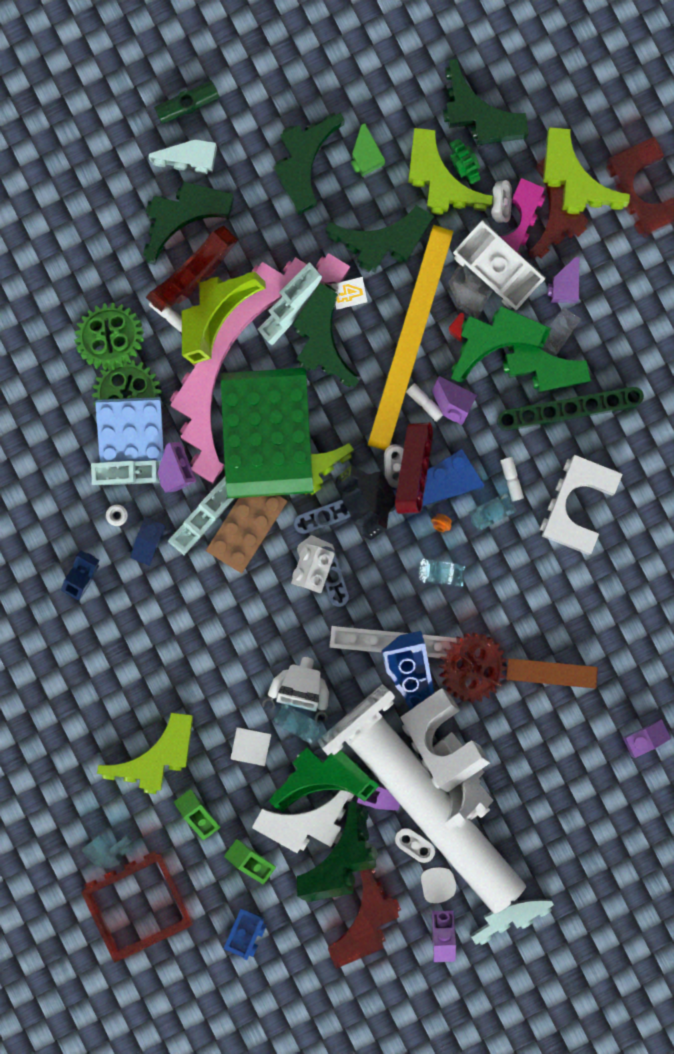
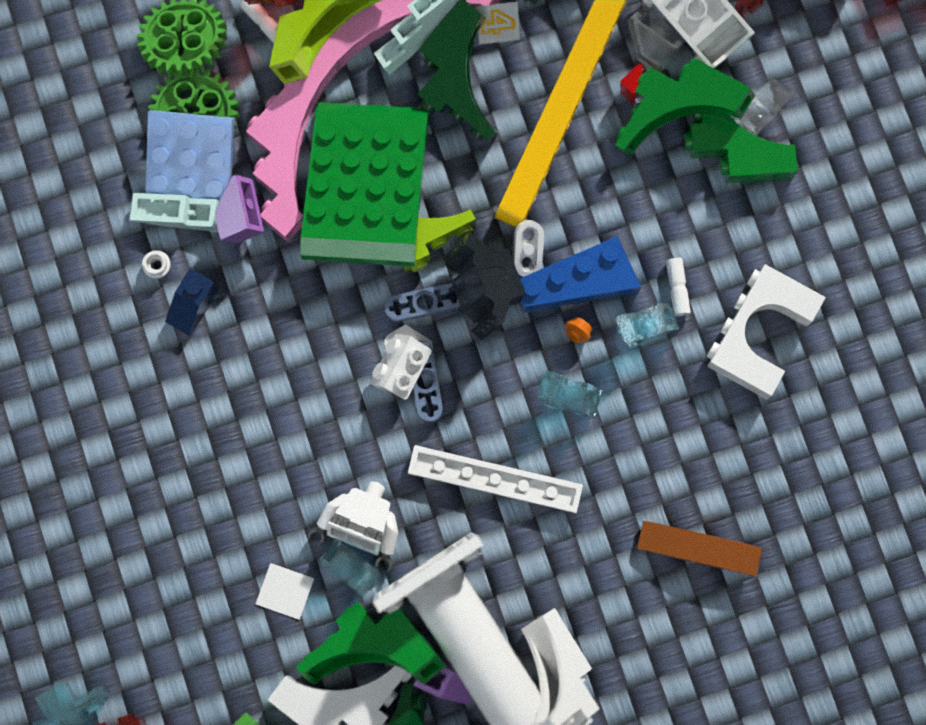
camera: 15 degrees right, 5 degrees down
dark blue brick [61,550,99,601] -> none
lime arch [97,713,194,794] -> none
light aqua slope [168,477,235,555] -> none
bright green slope [174,789,221,841] -> none
medium nougat plate [206,495,288,574] -> none
blue wedge [382,631,434,709] -> none
dark red beam [395,422,433,514] -> none
white arch [400,688,490,792] -> none
white piece [406,383,443,422] -> none
medium lavender slope [432,376,477,425] -> none
clear red gear [439,632,507,703] -> none
dark green beam [497,387,644,431] -> none
medium lavender slope [547,257,580,303] -> none
medium lavender slope [623,719,671,758] -> none

